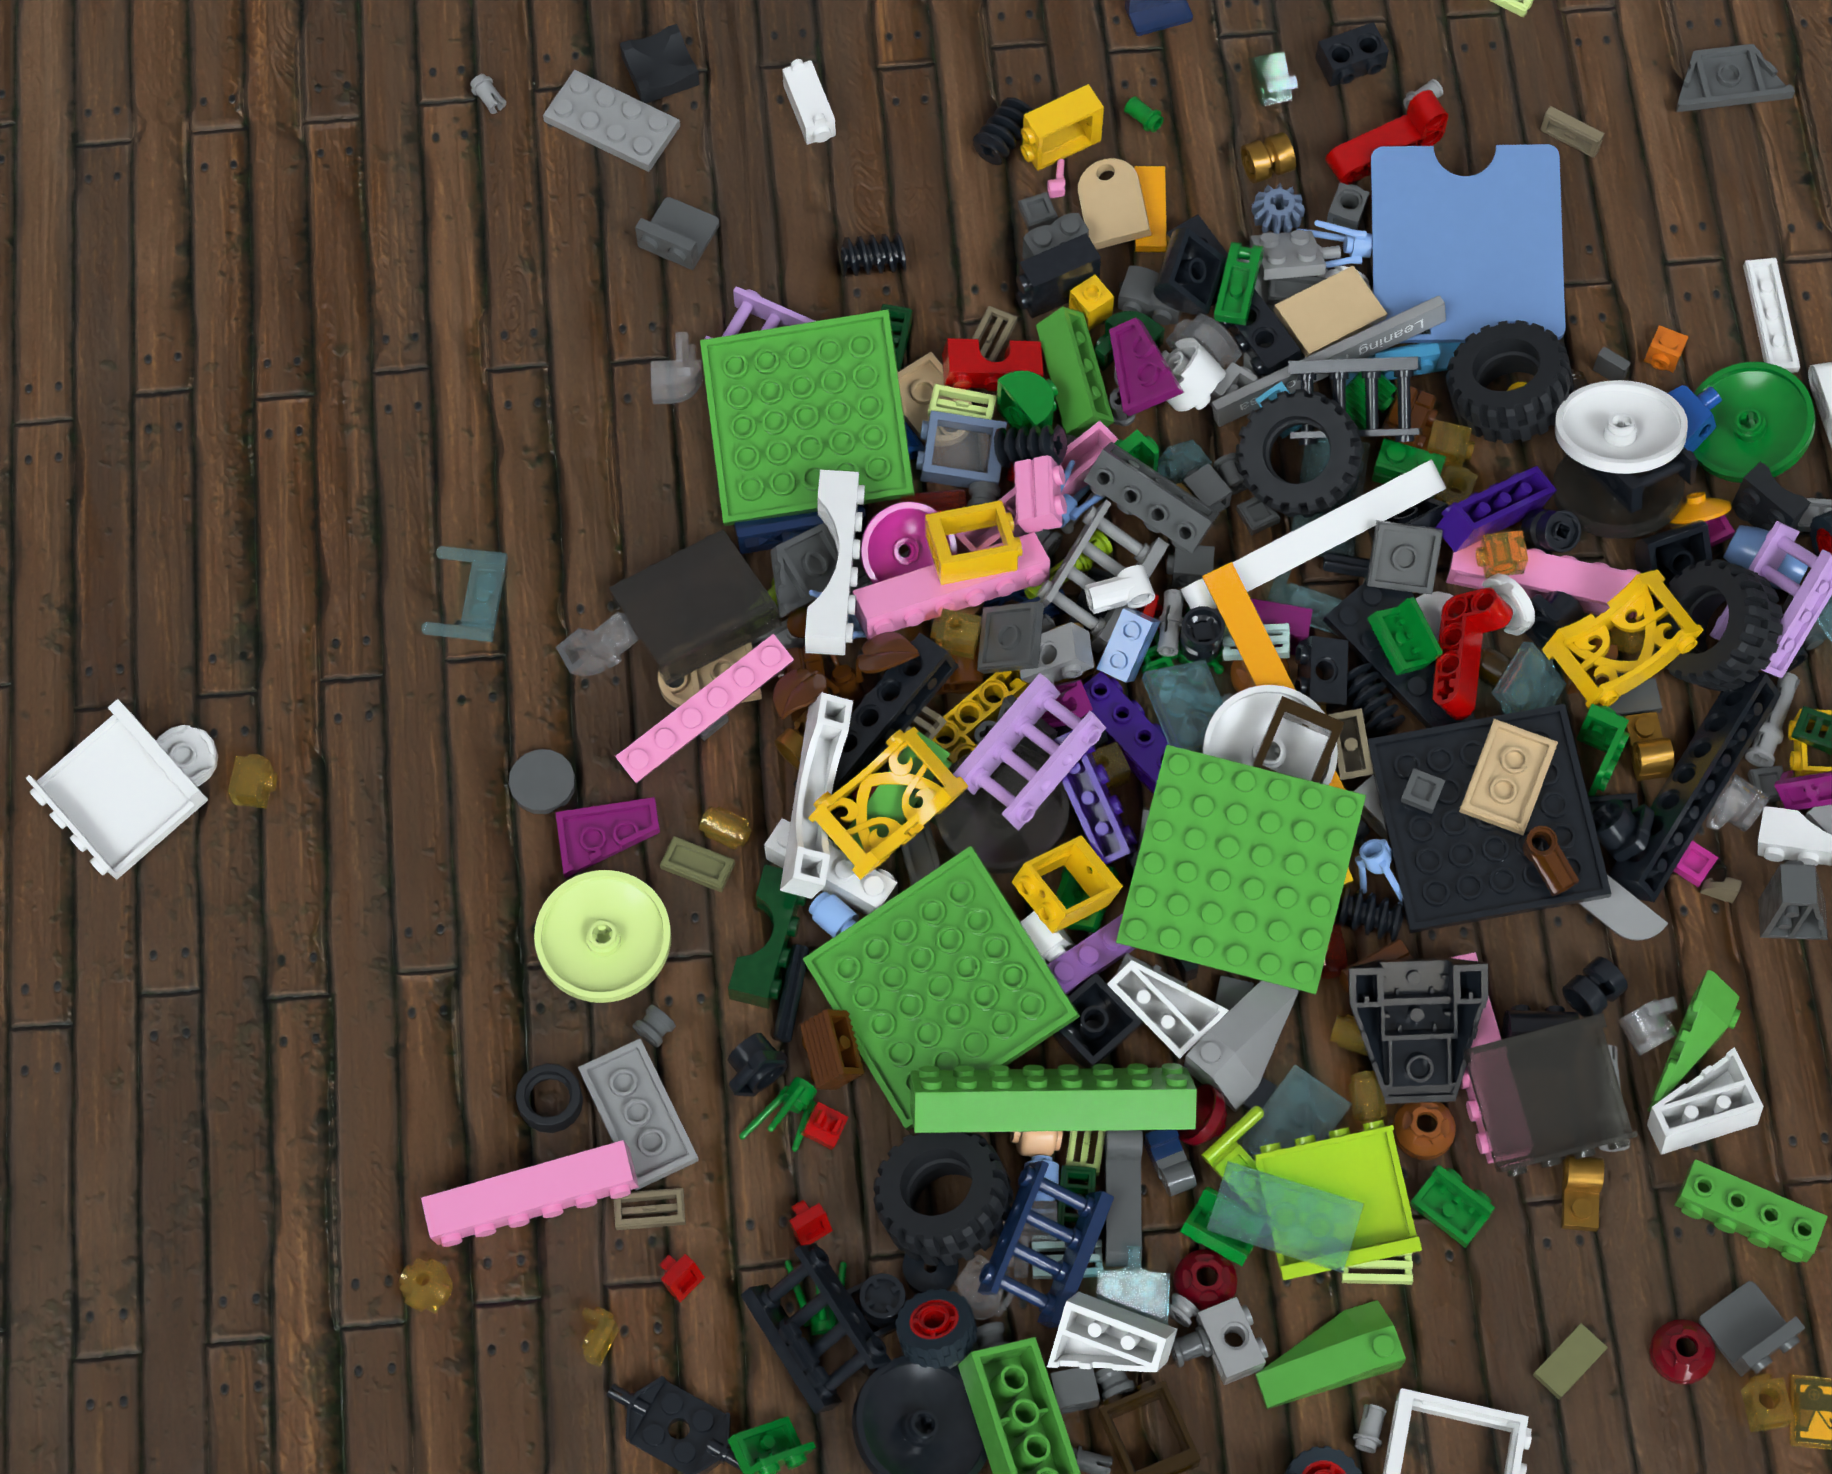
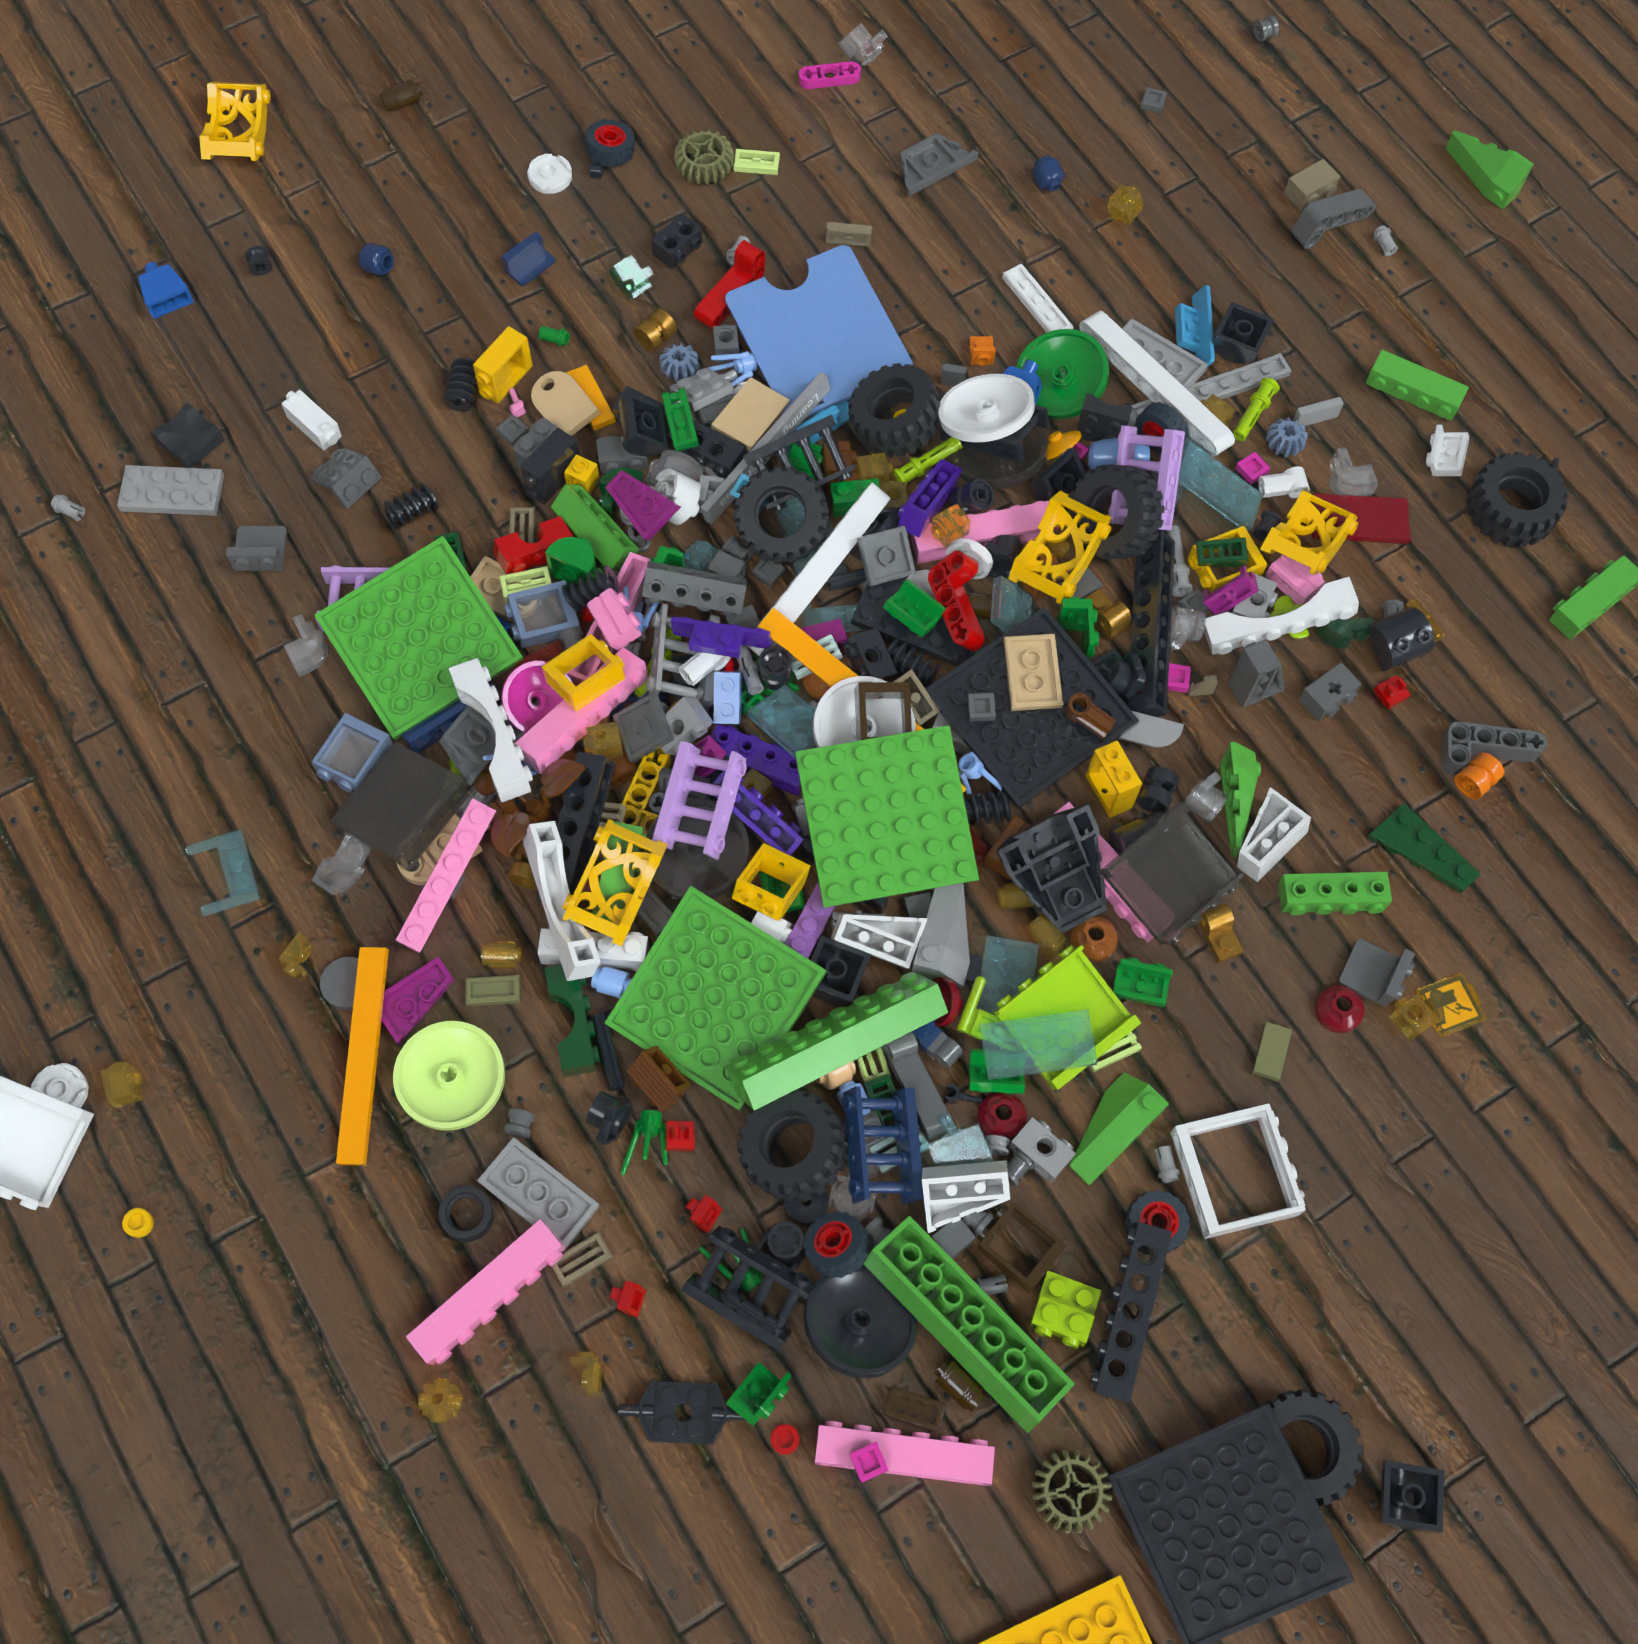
camera: 30 degrees left, 0 degrees up
none -> yellow tile [122,1208,154,1238]
none -> clear yellow bracket [279,933,312,979]
none -> dark grey bracket [310,448,382,509]
none -> window [312,713,393,794]
none -> light orange tile [336,947,389,1166]
none -> dark purple bracket [670,617,772,658]
none -> lime pin [892,437,962,488]
none -> black hand [944,1084,982,1104]
none -> yellow window [1086,741,1142,818]

